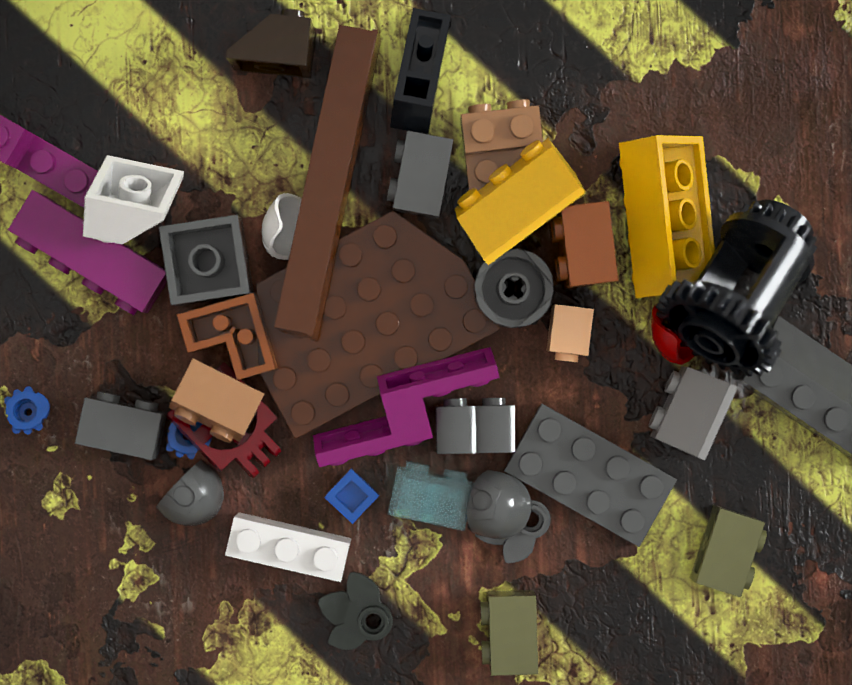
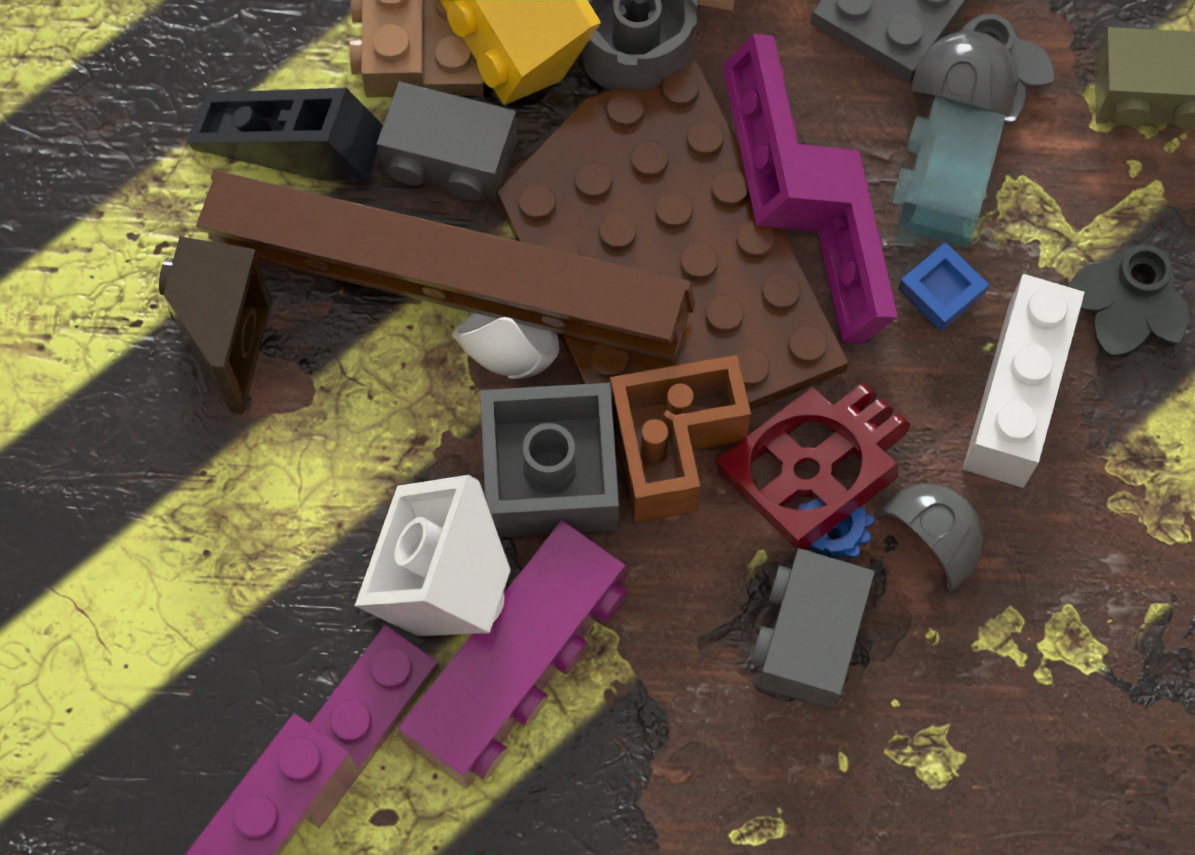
camera: 85 degrees left, 20 degrees down
blue animal [4,386,50,435] -> none
medium nougat brick [169,359,264,443] -> none
dark grey brick [435,398,516,454] -> none

